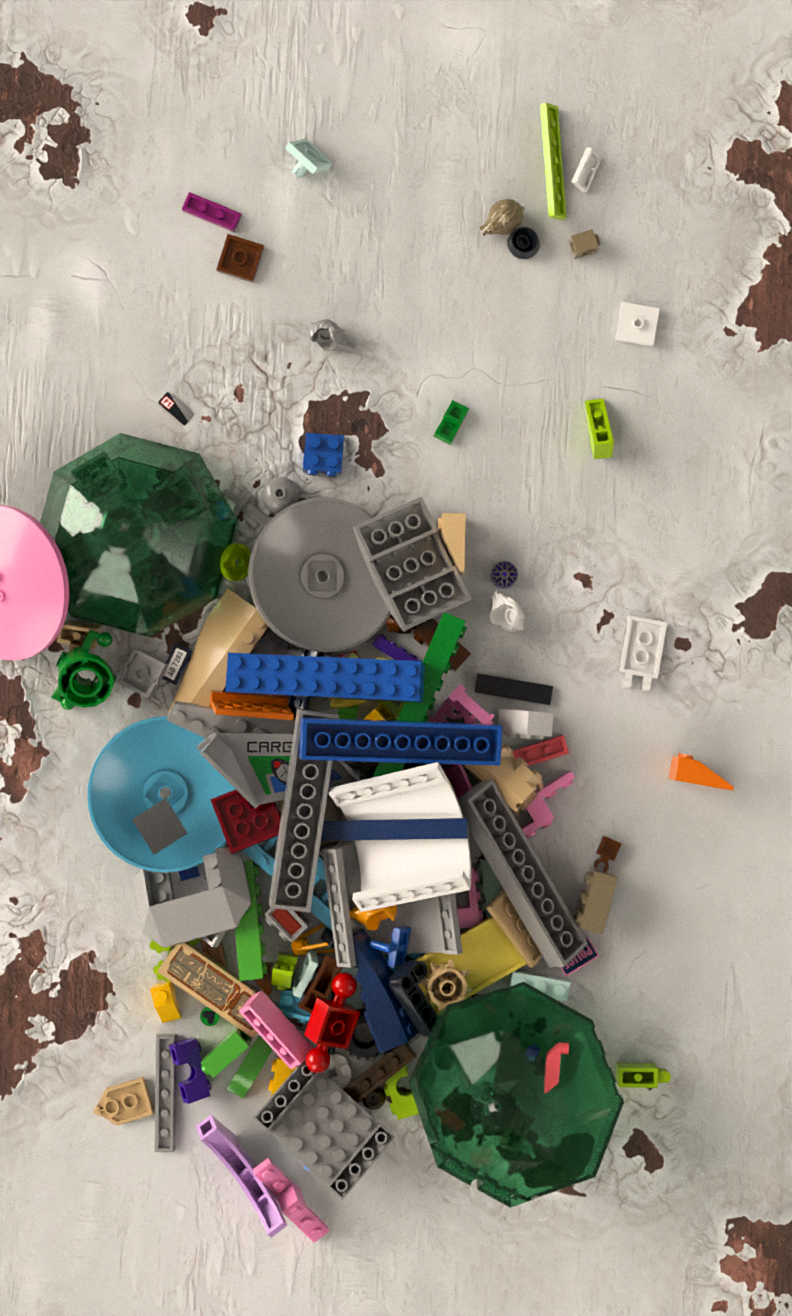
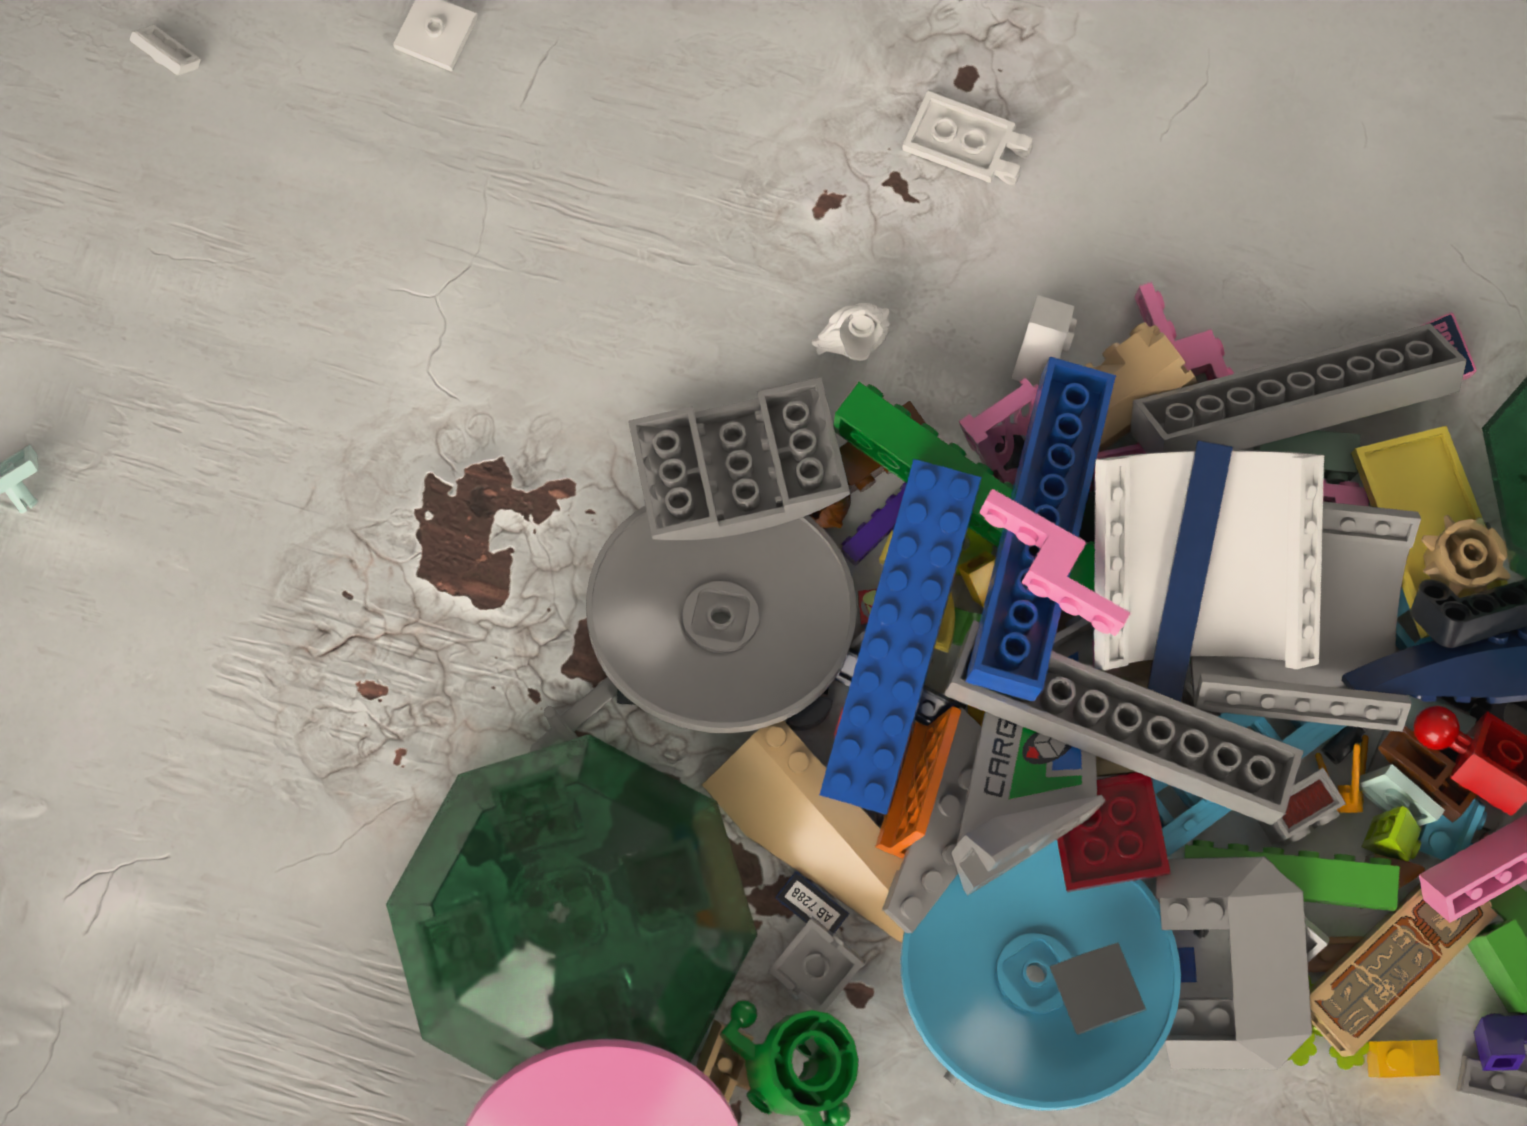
camera: 75 degrees left, 10 degrees down
sticker [158,392,194,426] -> none
magenta tile [182,192,242,233] -> none
tile [200,1006,220,1026] -> none
reddish brown tile [216,234,264,283] -> none
lime tile [220,543,251,582] -> none
light grey cylinder [262,477,300,514] -> none
lime tile [277,951,299,965] -> none
blue plate [303,433,344,477] -> none
light grey hair [309,319,354,352] -> none
light orange hair [349,904,397,931] -> none
blue plate [370,925,411,968] -> none
green slope [434,400,469,445] -> none
tan slope [437,513,466,575] -> none
black tile [474,673,553,705] -> none
dark tan hair [479,199,525,236] -> none
tan tile [486,888,542,967] -> none
wheel [490,561,518,589] -> none
black hat [507,227,540,259] -> none
light aqua arch [508,969,570,1002] -> none
coral tile [512,735,569,766] -> none
lime plate [540,103,567,220] -> none
dark tan brick [569,229,600,259] -> none
dark tan brick [574,868,618,935] -> none
lime slope [585,398,614,459] -> none
reddish brown plate [593,835,622,872] -> none
orange slope [668,753,734,791] -> none
none -> bright pink bracket [979,489,1130,636]

